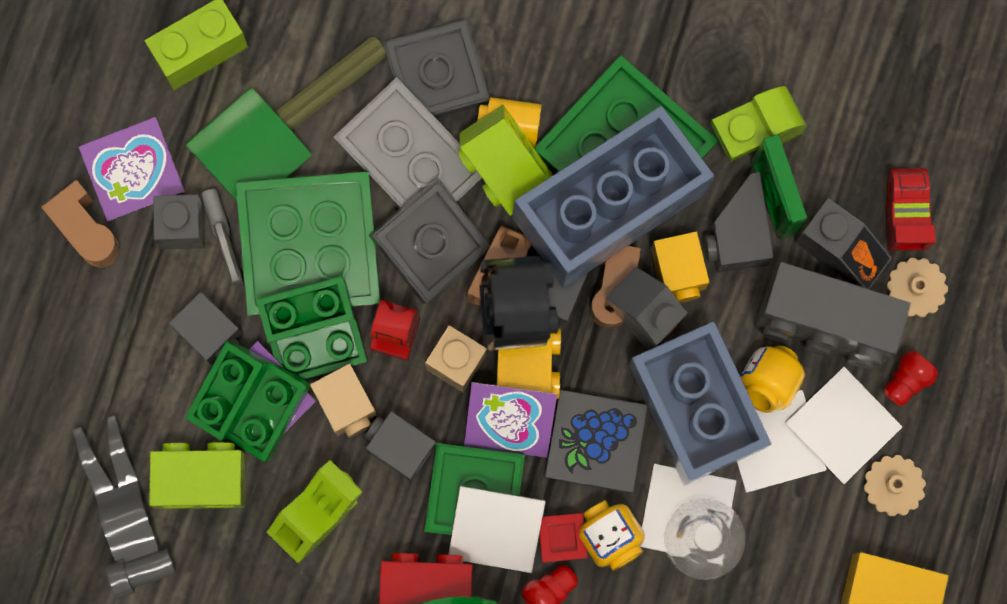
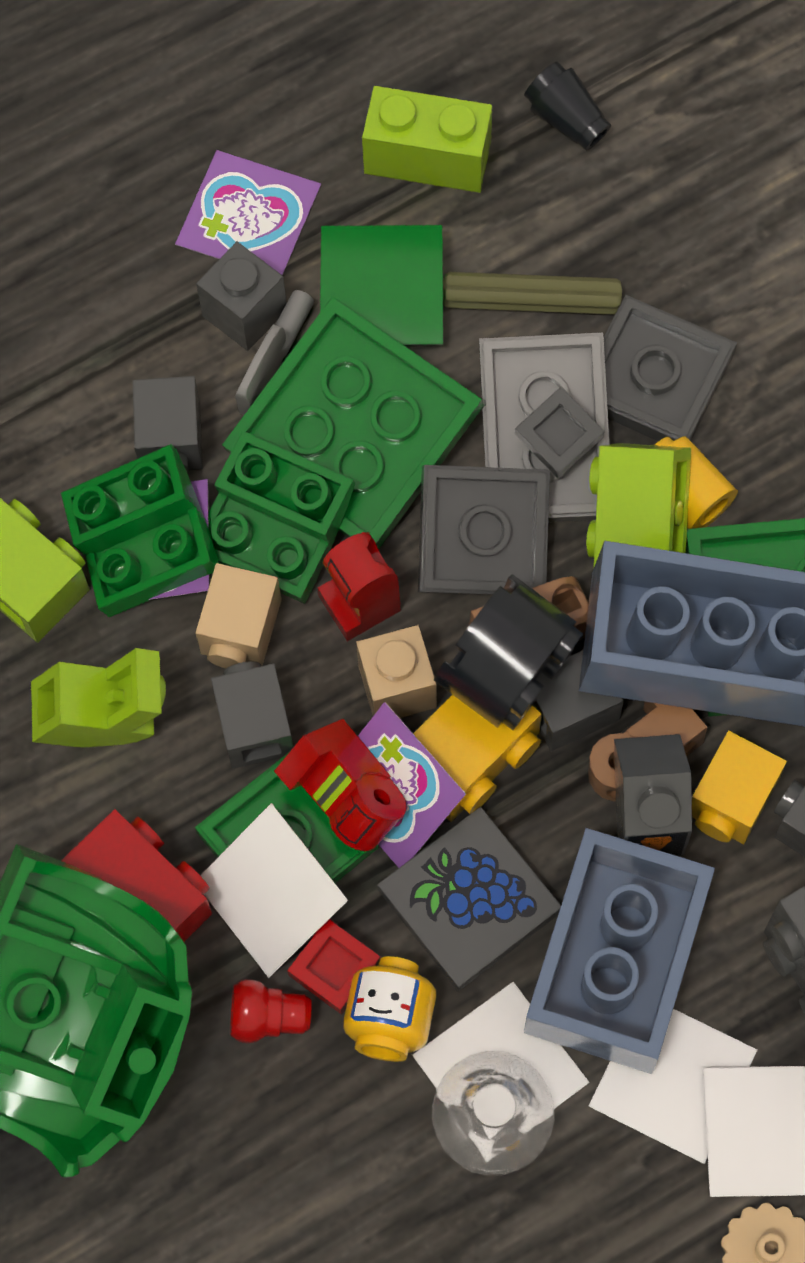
camera: 50 degrees right, 10 degrees down
medium nougat leg [42,180,120,268] -> none
yellow head [740,346,805,413] -> none
none -> red leg [274,719,407,851]
none -> dark grey plate [515,386,605,479]

